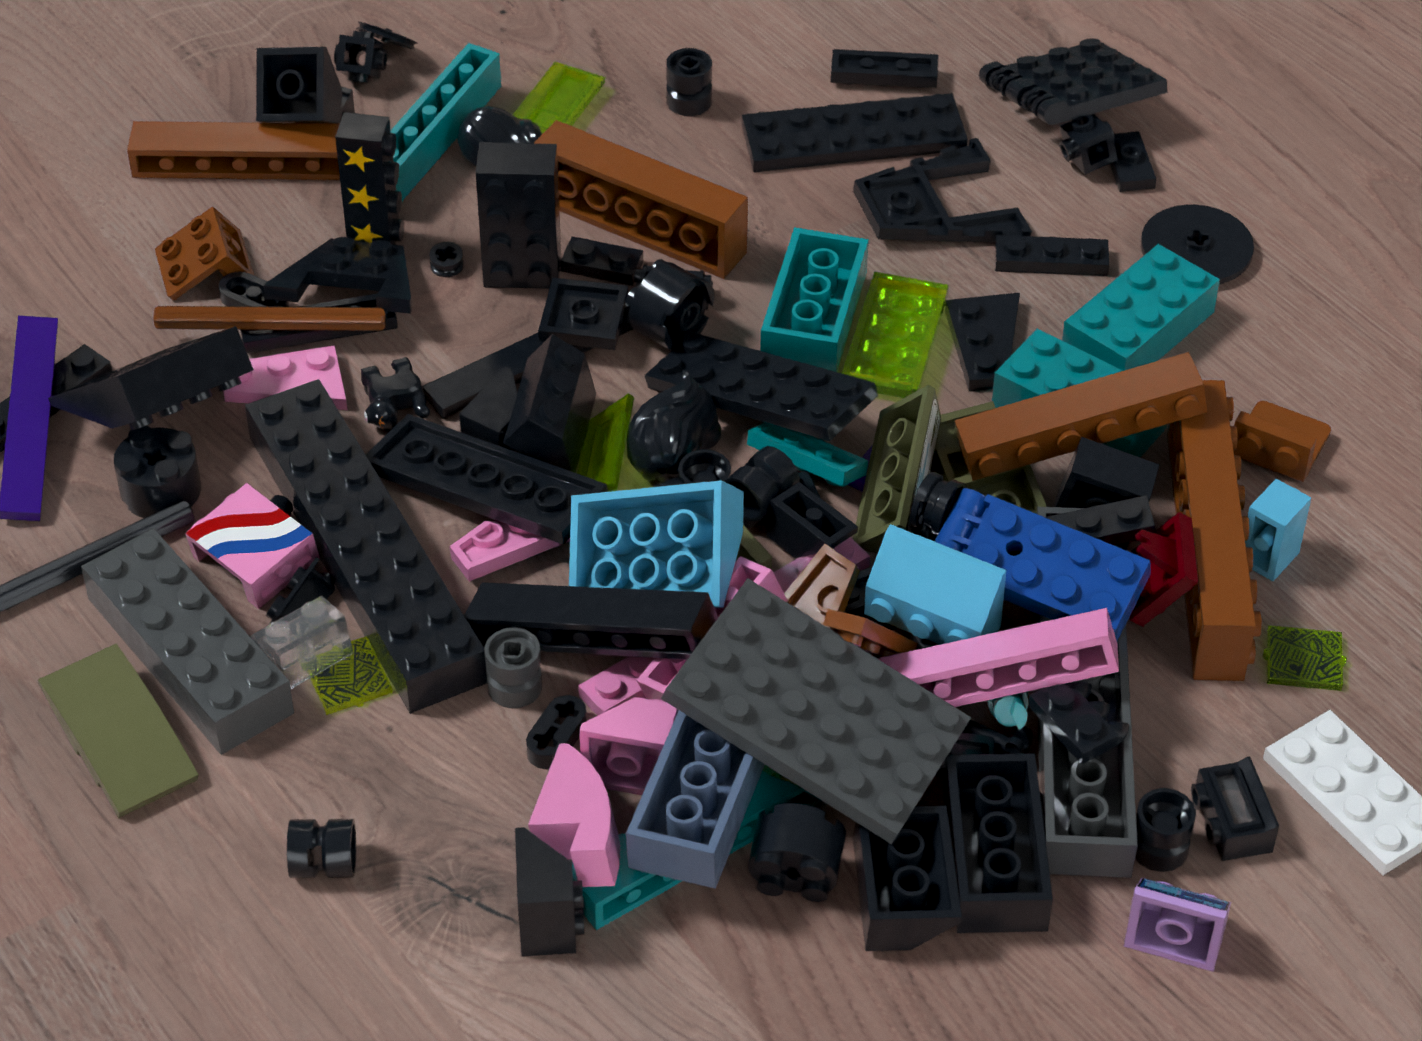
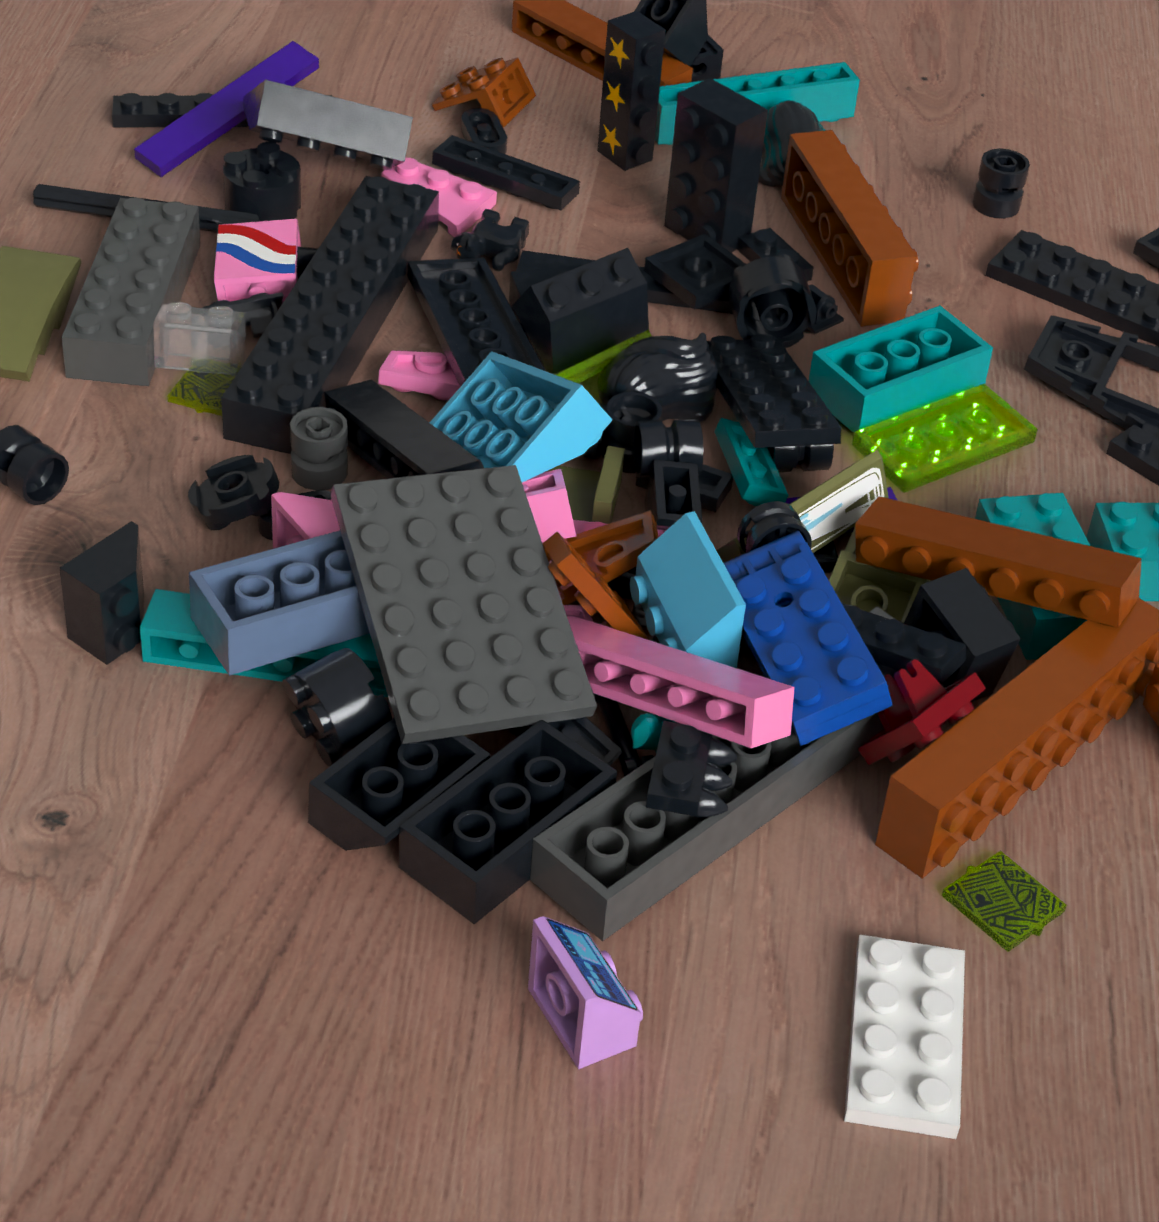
camera: 40 degrees right, 5 degrees down
dark orange axle [153,306,386,331] -> none
black wing [264,237,412,314] -> none
black brick [334,31,388,84] -> none
black wheel [355,21,418,50] -> none
black bush [429,242,464,277] -> none
clear neon green piece [513,62,606,134] -> none
bright pink slope [528,743,620,887] -> none
black wing [945,292,1020,391] -> none
black wheel [1135,788,1196,872] -> none
black window [1191,756,1279,861] -> none
medium azure brick [1245,479,1312,581] -> none
none -> black plate [188,455,279,530]

